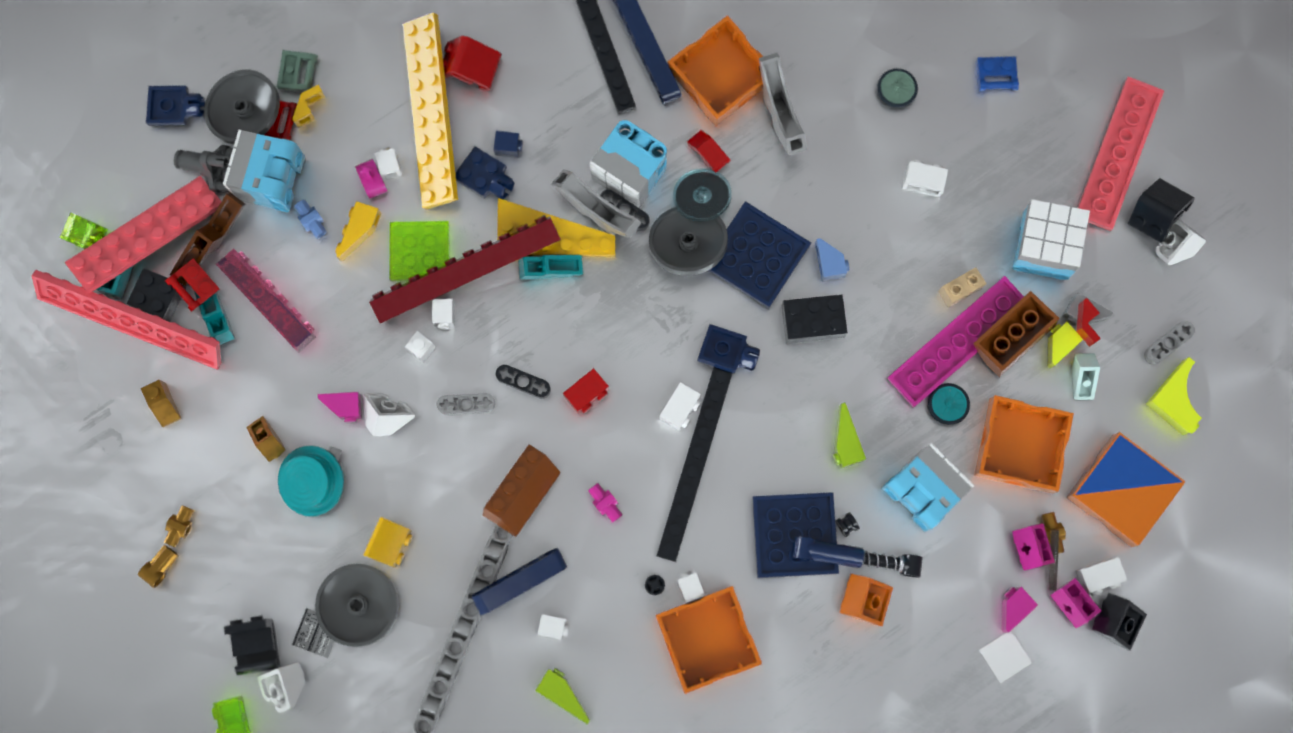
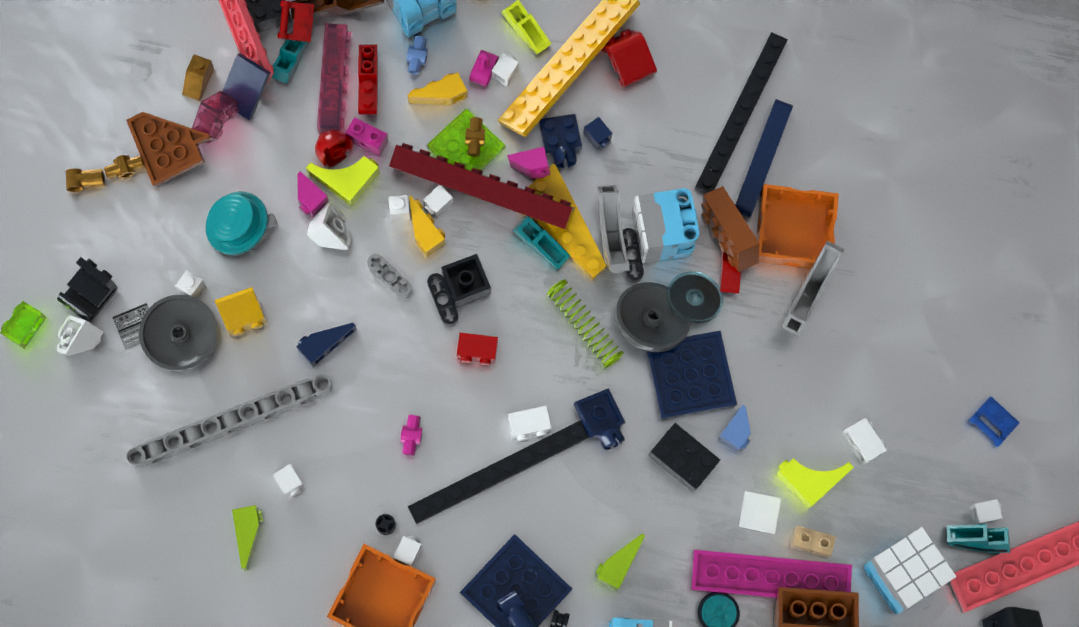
camera: 40 degrees right, 5 degrees down
pearl gold slope [246,416,286,462] -> none
dark blue beam [471,548,567,615] -> none
dark orange slope [482,444,561,537] -> none
sand green wheel [877,68,918,108] -> none
none -> dark orange wing [126,112,212,187]
none -> white brick [175,270,206,298]
none -> clear pink brick [192,91,239,144]
none -> dark blue tile [219,53,271,120]
none -> dark blue slope [296,323,357,368]
none -> neon yellow arch [306,156,380,207]
none -> red cylinder [315,130,353,167]
none -> dark pink brick [345,117,389,157]
none -> red slope [358,44,378,114]
none -> yellow slope [409,196,446,257]
none -> black brick [441,254,491,307]
none -> pearl gold axle [465,117,485,157]
none -> neon yellow slope [501,0,552,55]
none -> dark pink slope [507,147,550,179]
none -> lime piece [547,279,624,368]
none -> dark orange brick [701,186,760,272]
none -> white sticker [739,491,781,534]
none -> neon yellow arch [776,458,854,509]
none -> teal slope [947,524,1010,553]
none -> white brick [969,499,1003,524]

